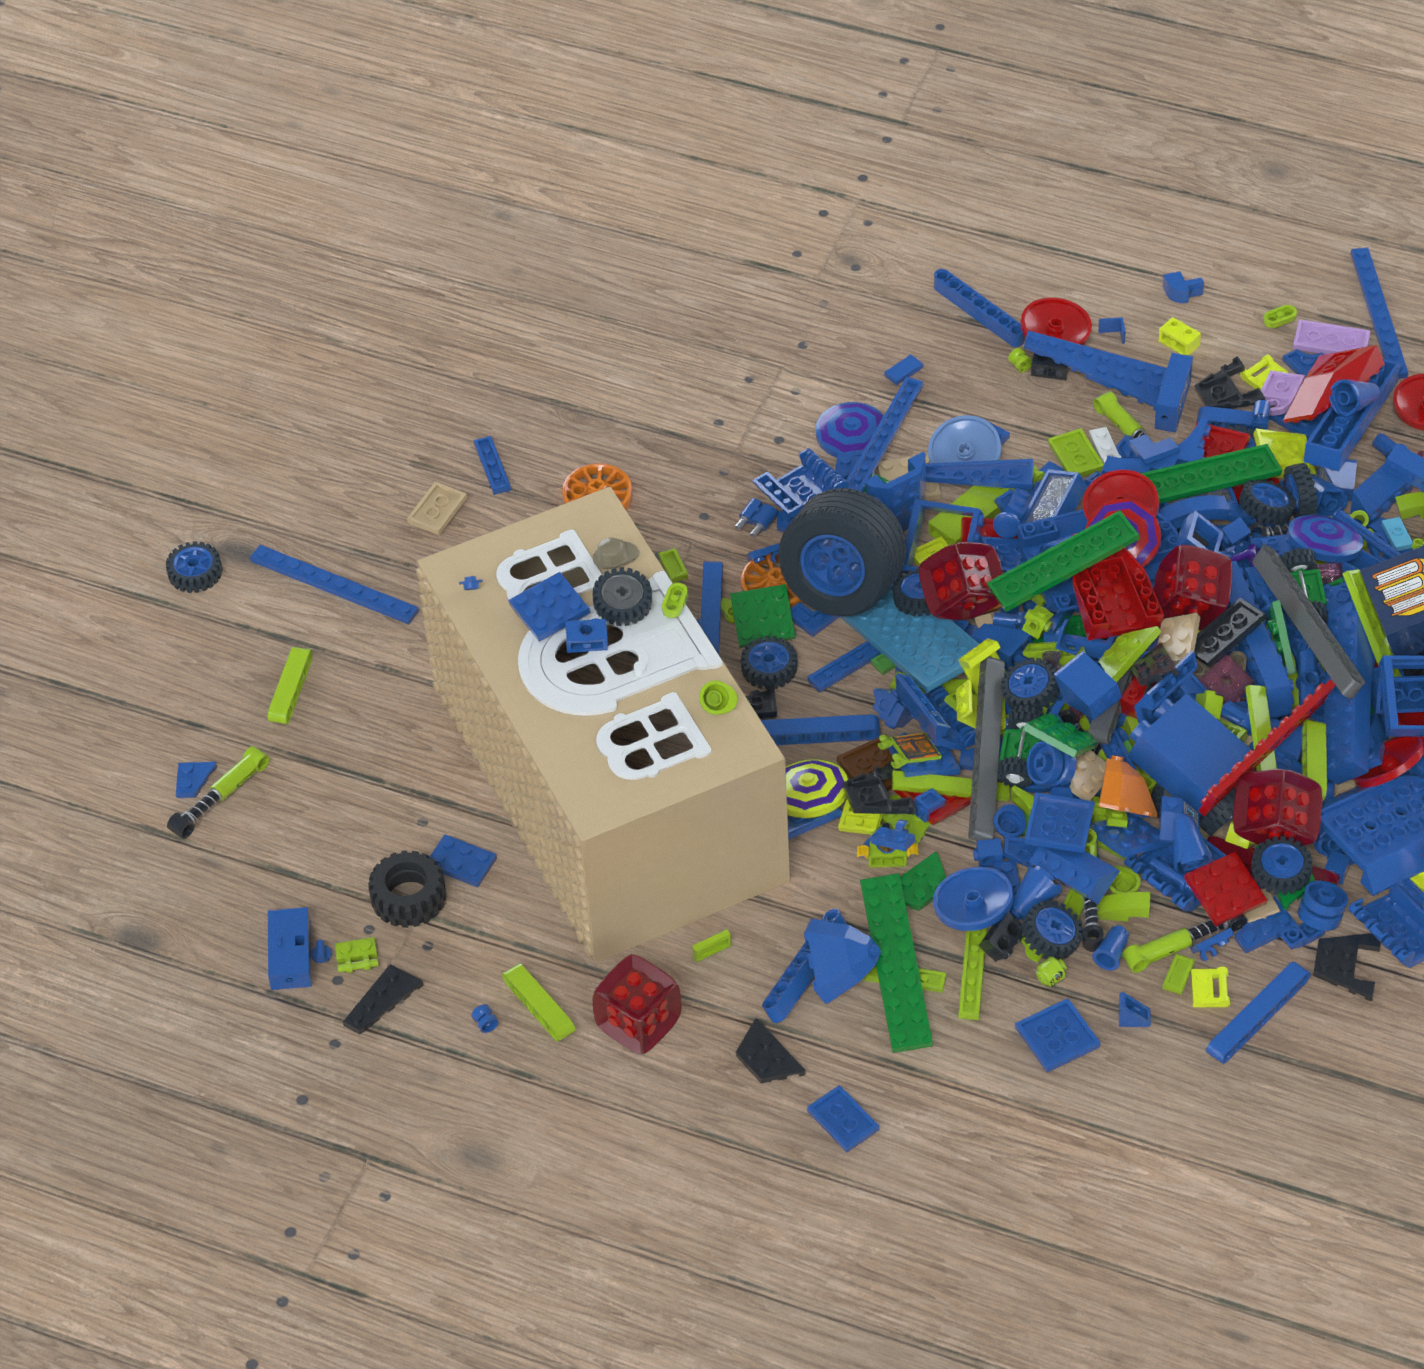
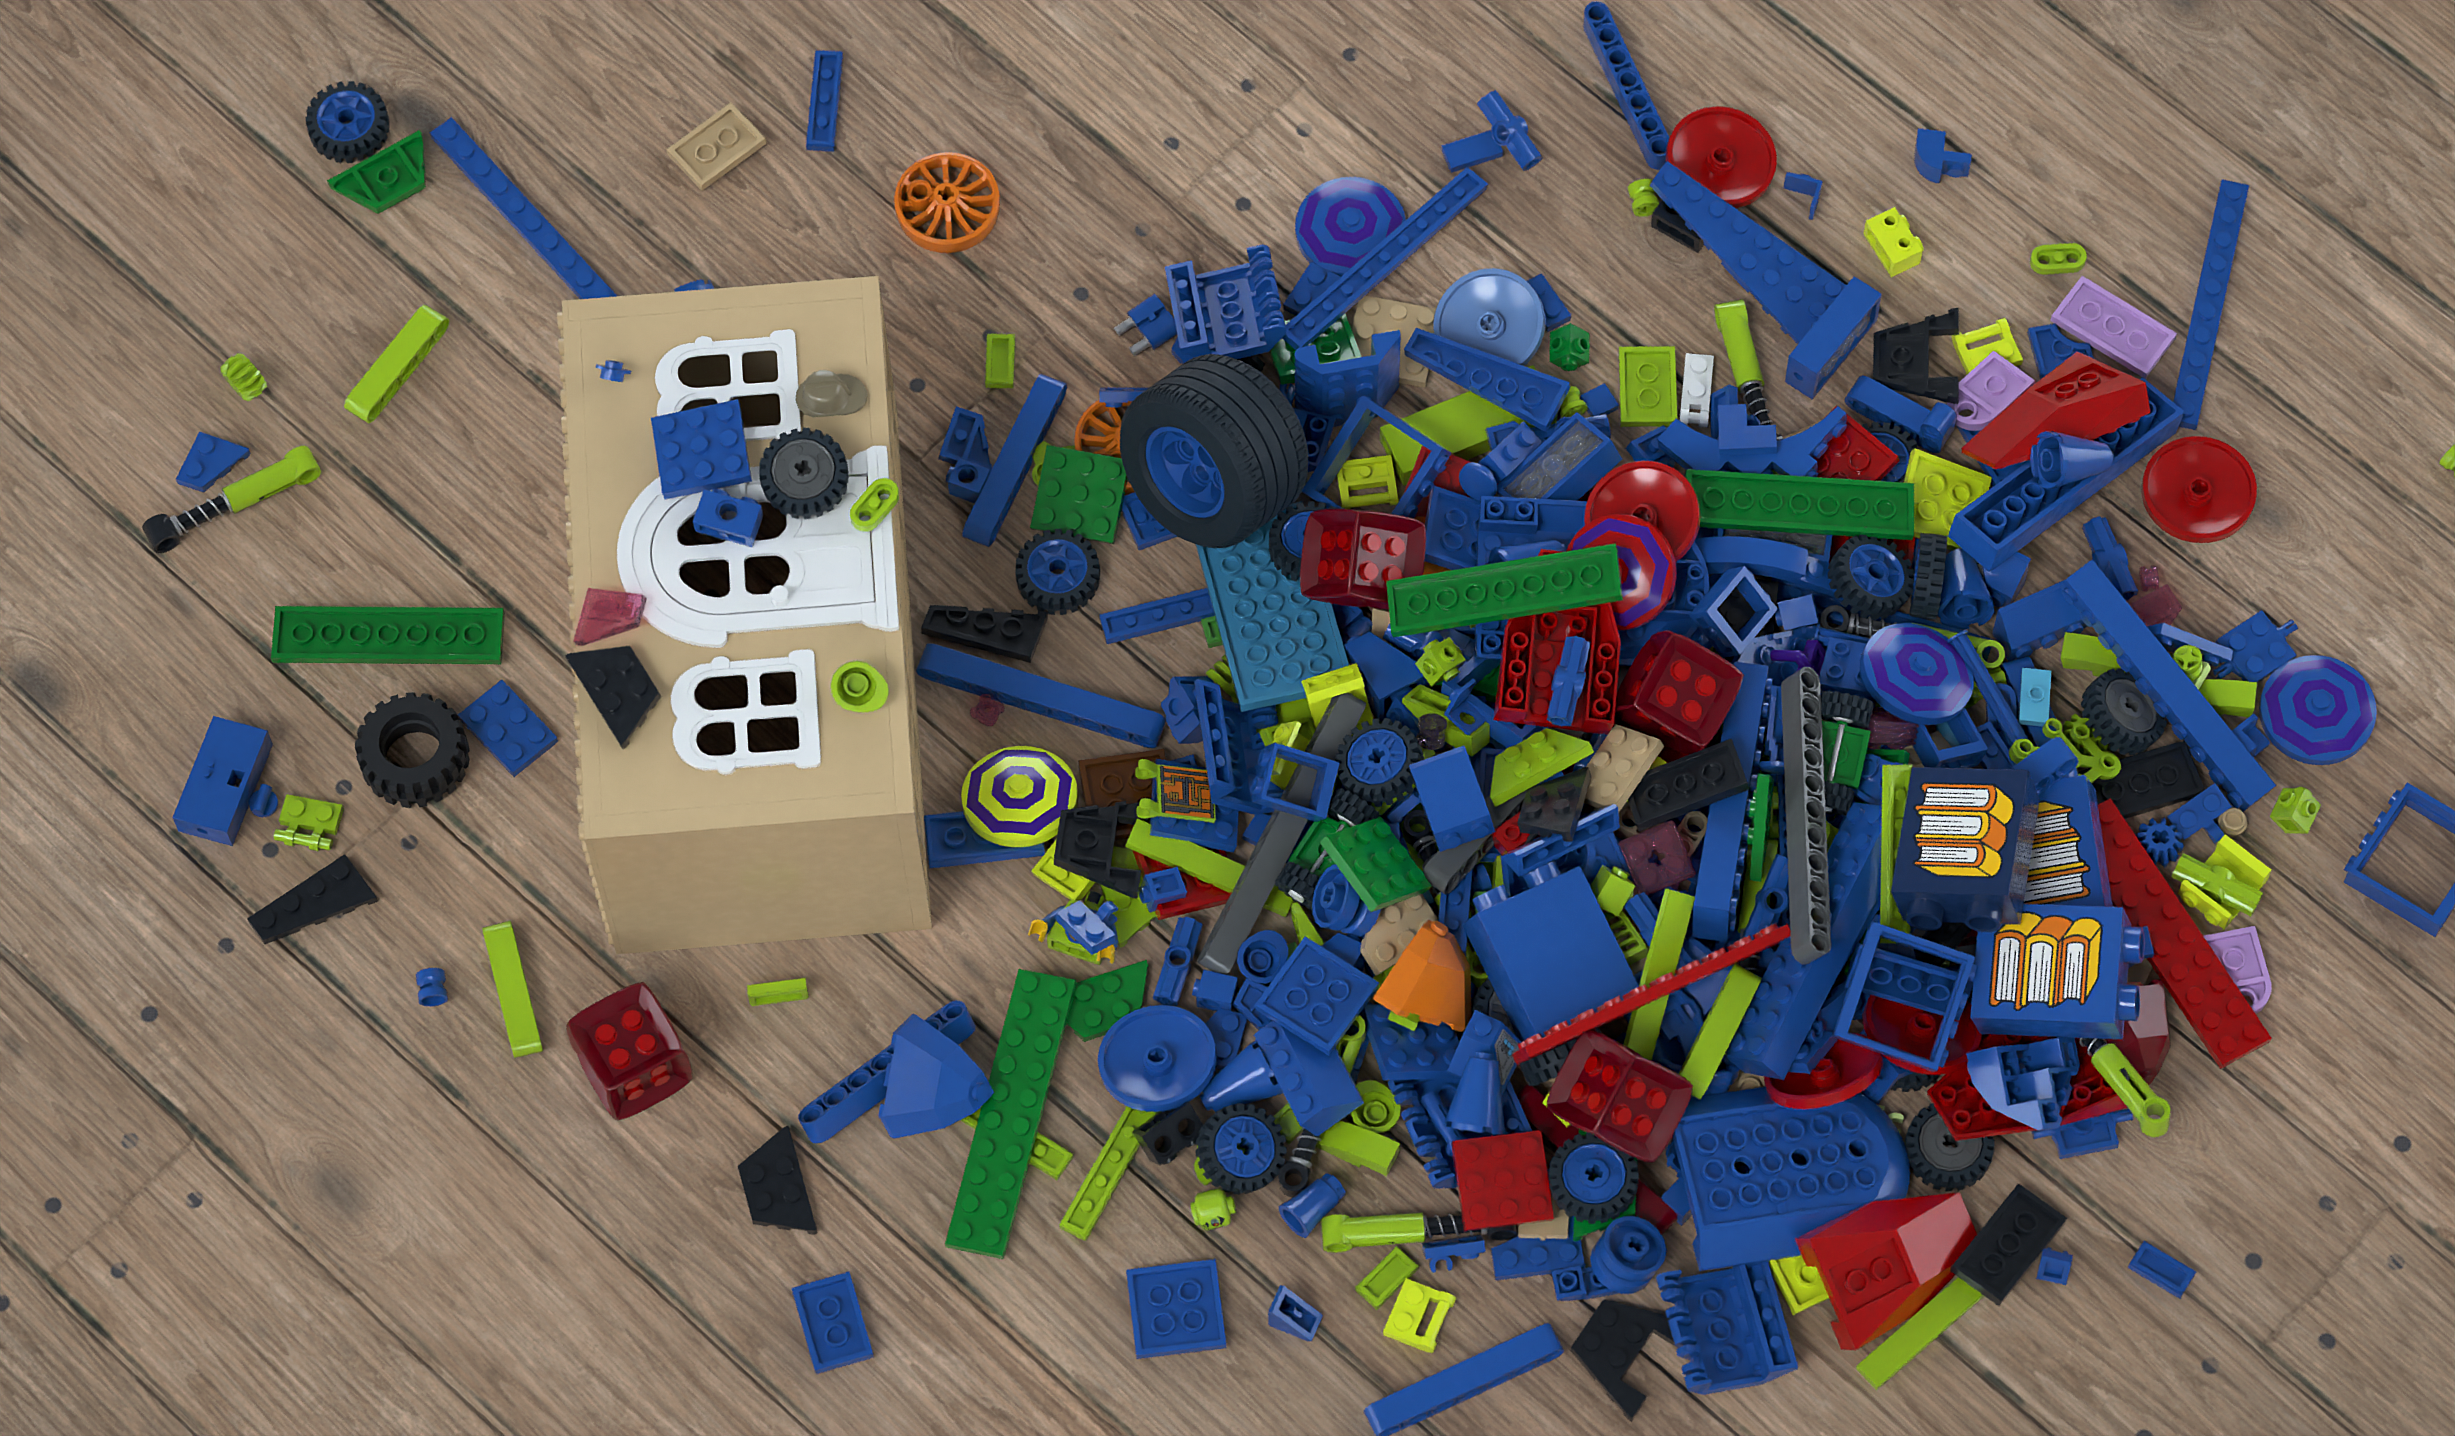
camera: 20 degrees right, 15 degrees up
none -> lime gear [220,353,267,401]
none -> green plate [271,606,505,665]
none -> green wing [327,130,426,214]
none -> black wing [565,646,661,749]
none -> clear pink wing [573,588,647,646]
none -> blue piece [1153,917,1203,1006]
none -> blue window [1251,743,1339,822]
none -> blue piece [1477,90,1543,171]
none -> blue piece [1546,636,1590,727]
none -> green brick [1549,323,1590,372]

